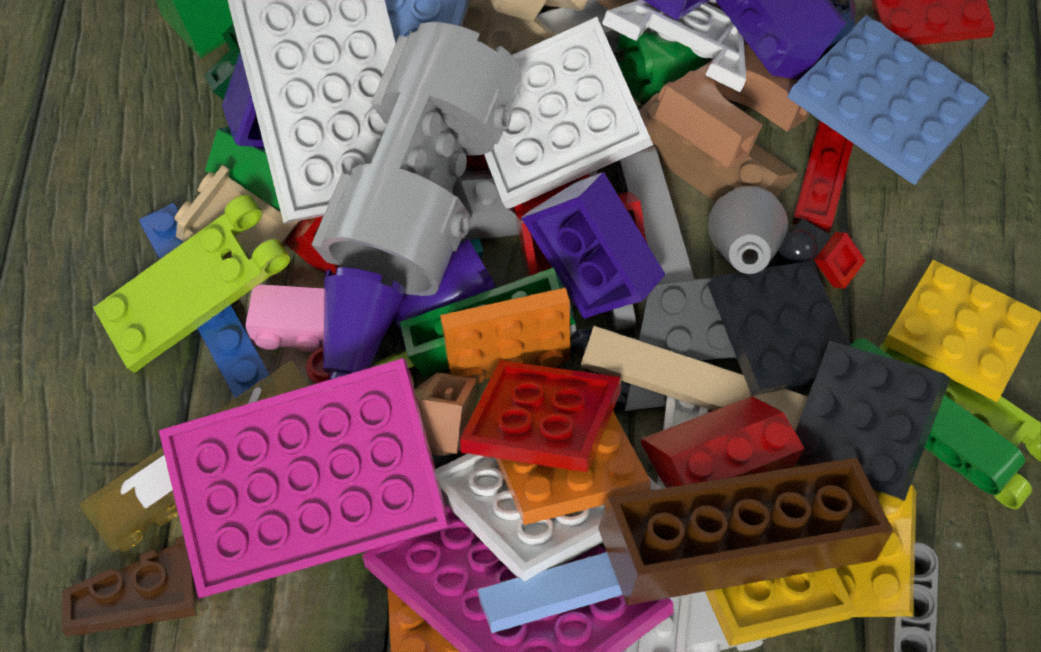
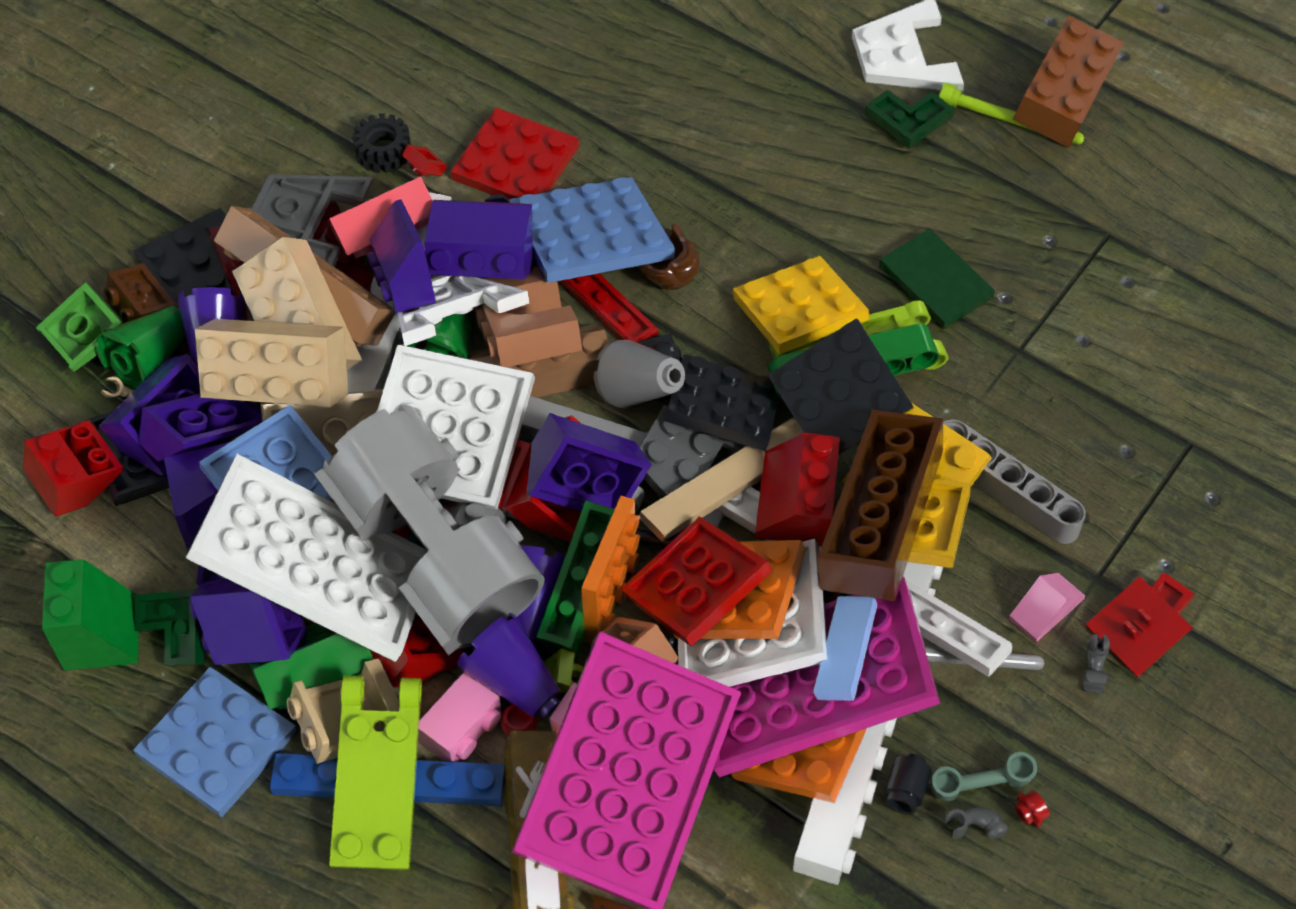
camera: 60 degrees left, 5 degrees down
red plate [814,232,866,289] -> none
none -> medium blue plate [133,667,297,818]
none -> reddish brown hair [638,224,700,290]

